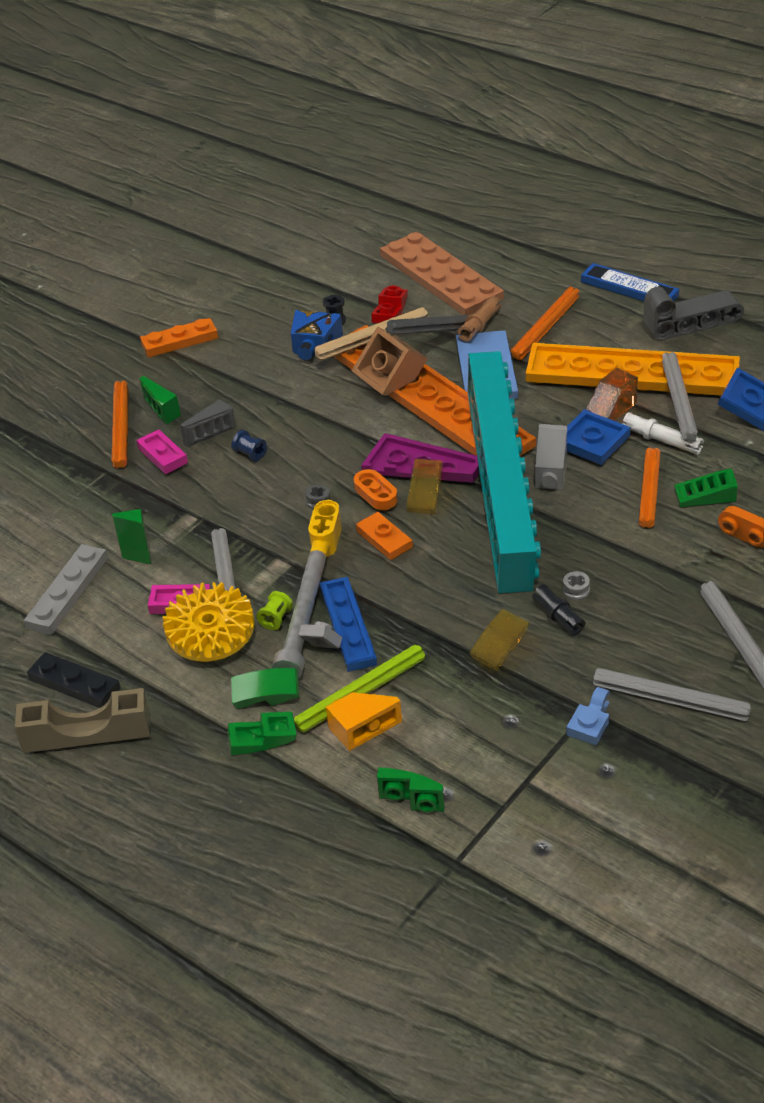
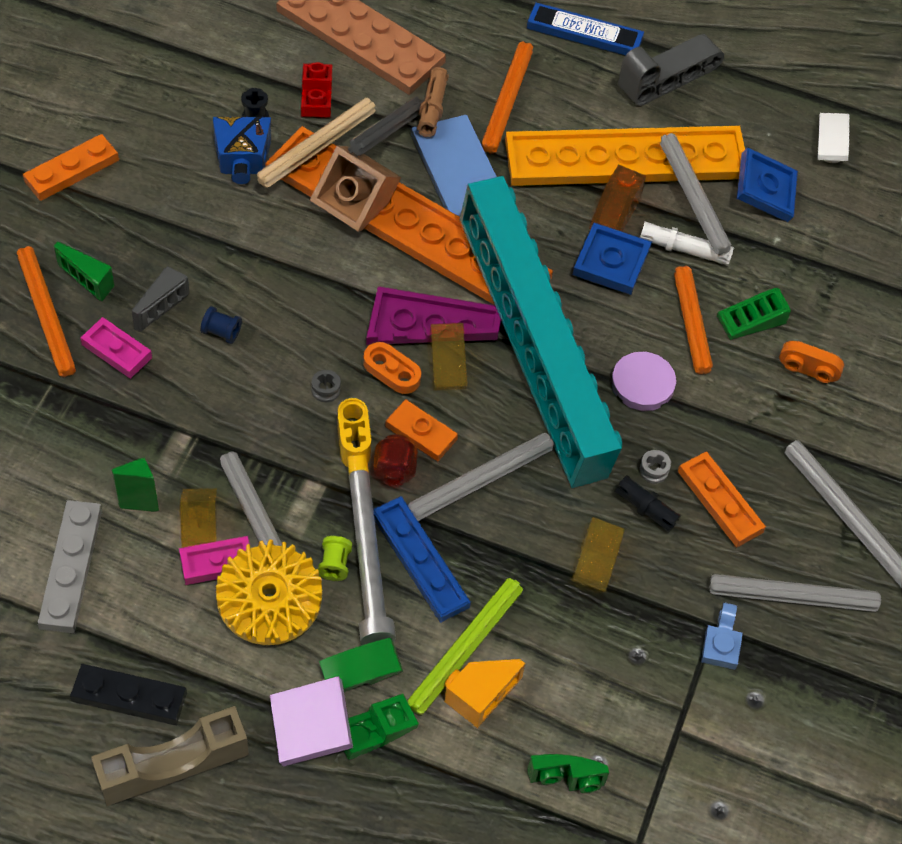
camera: 25 degrees left, 15 degrees up
light grey plate [298,621,342,648] -> none
light grey slope [535,424,567,490] -> none
none -> clear yellow slope [180,488,217,548]
none -> lavender tile [270,676,353,767]
none -> clear red head [373,434,418,487]
none -> light grey axle [408,433,554,521]
none -> lavender tile [611,352,676,411]
none -> orange plate [678,451,766,548]

